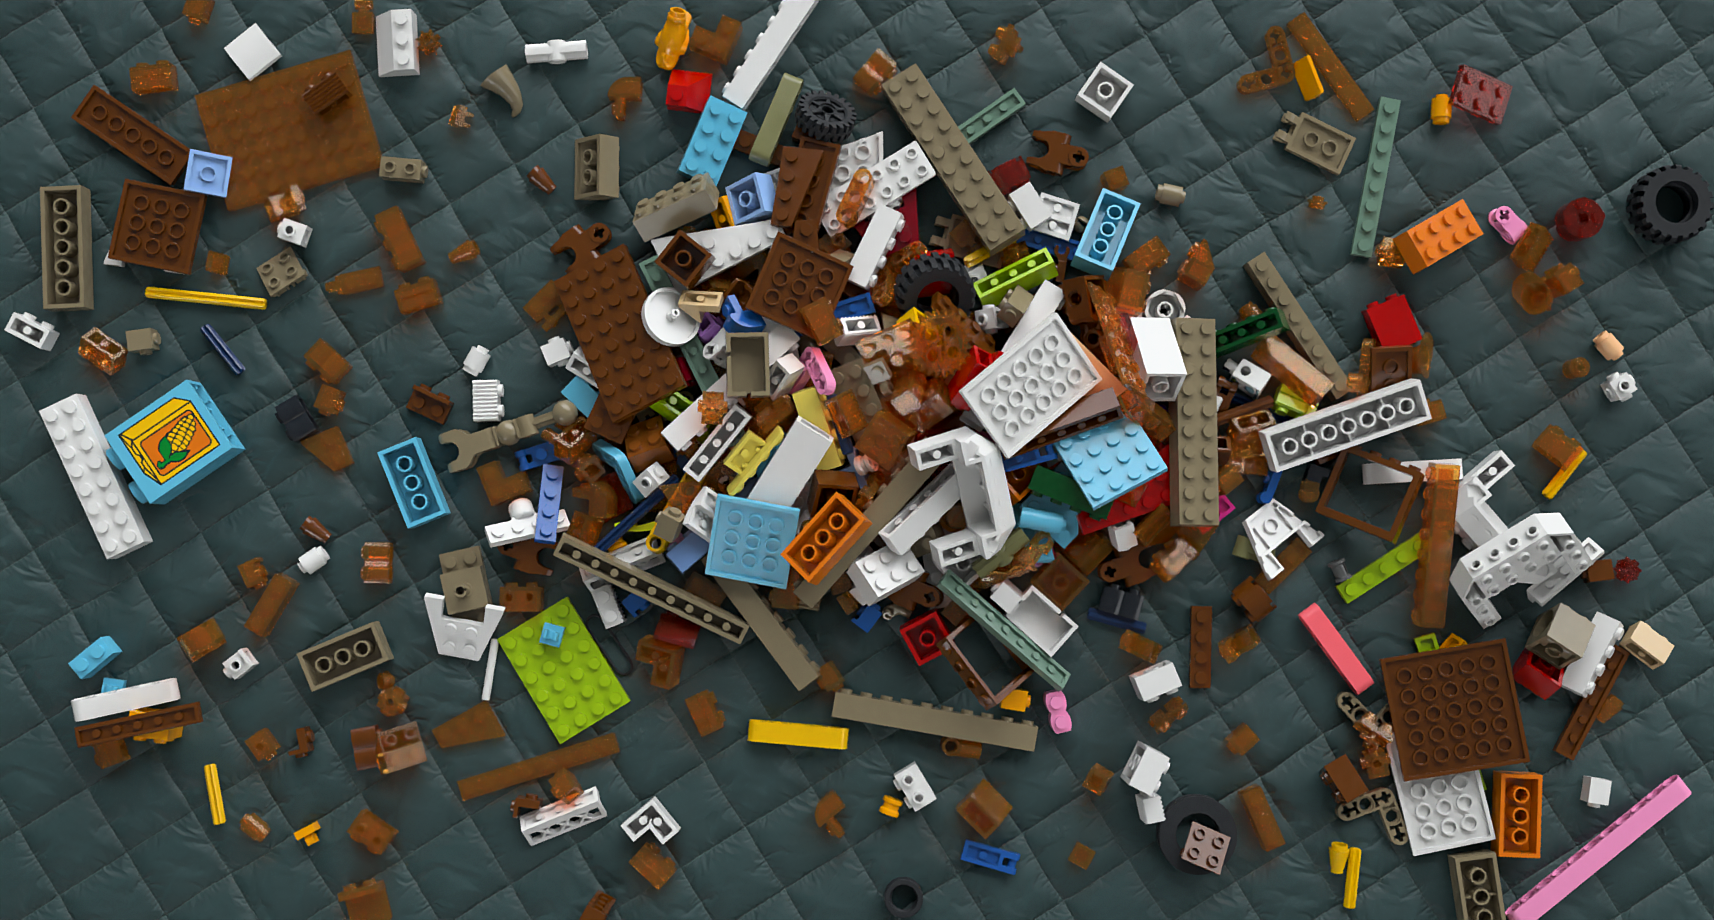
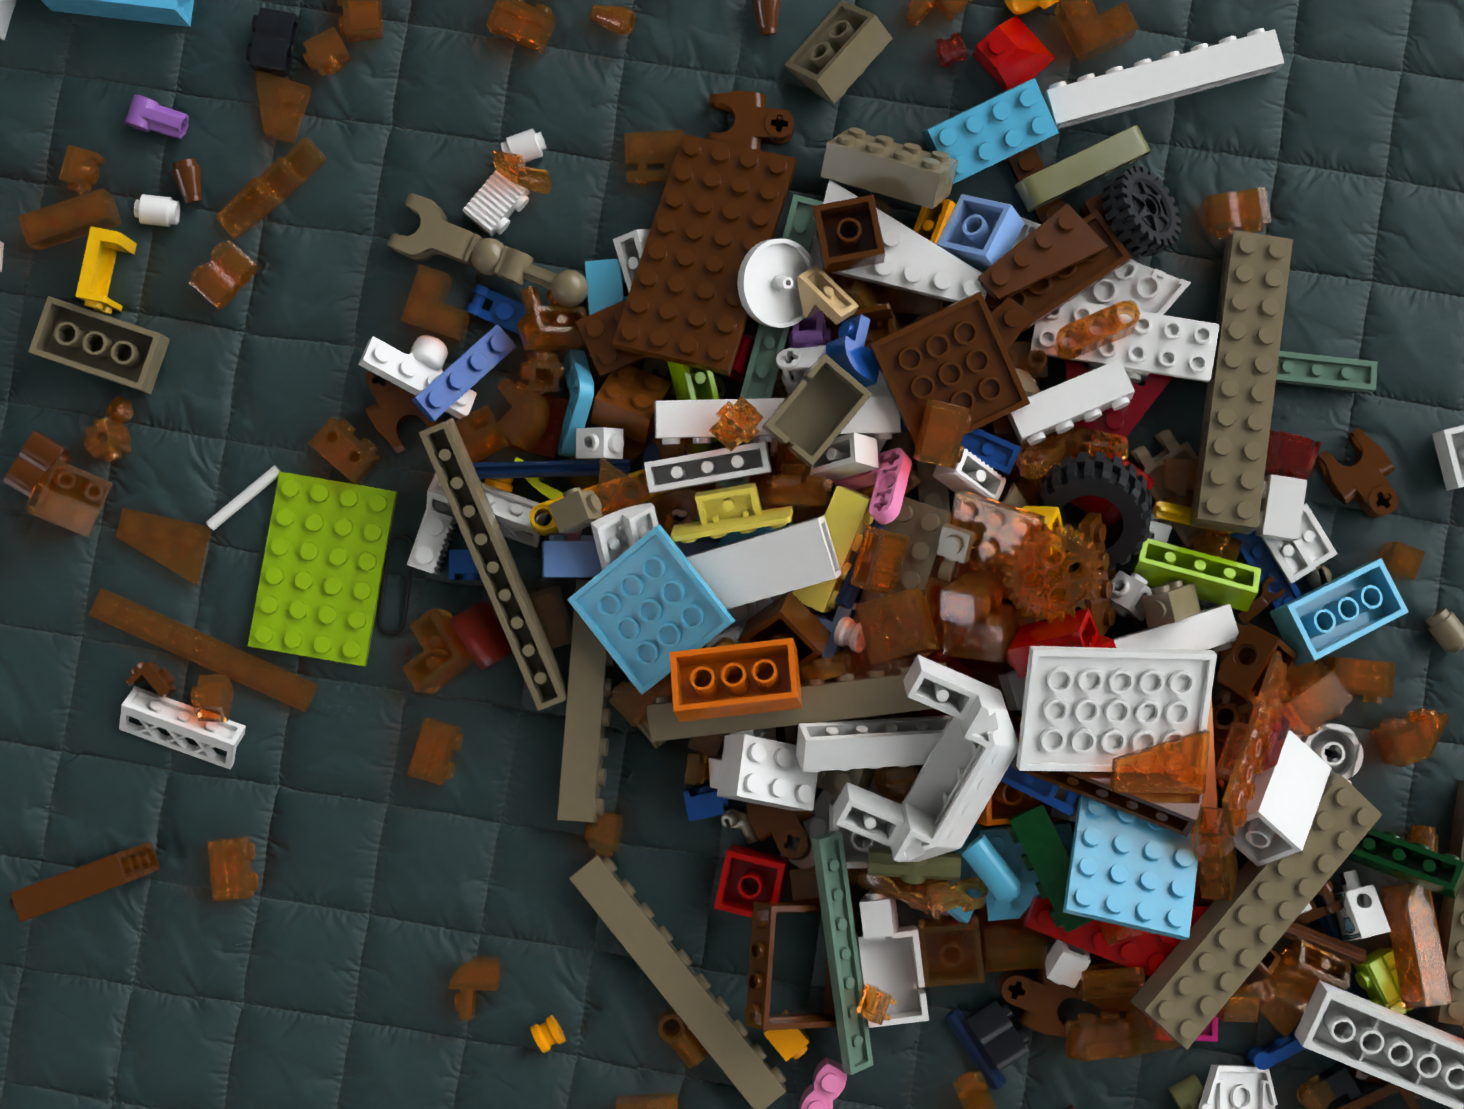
camera: 45 degrees right, 0 degrees up
medium azure brick [377,437,451,529] -> none
reddish brown bracket [406,383,454,425] -> none
white wing [424,593,505,661] -> none
dark tan brick [439,546,493,622] -> none
medium azure tile [539,622,566,648] -> none
white brick [540,336,574,367] -> none
white brick [621,796,681,844] -> none
yellow beam [747,719,849,749] -> none
white brick [893,761,936,812] -> none
clear orange hips [988,24,1024,66] -> none
none -> yellow panel [75,226,137,315]
none -> medium lavender piece [124,94,189,140]
none -> clear orange slope [215,137,327,239]
none -> clear orange slope [492,150,552,195]
none -> clear orange tile [856,984,897,1025]
none -> clear red wheel [935,32,967,68]
none -> clear orange wing [1110,729,1210,794]

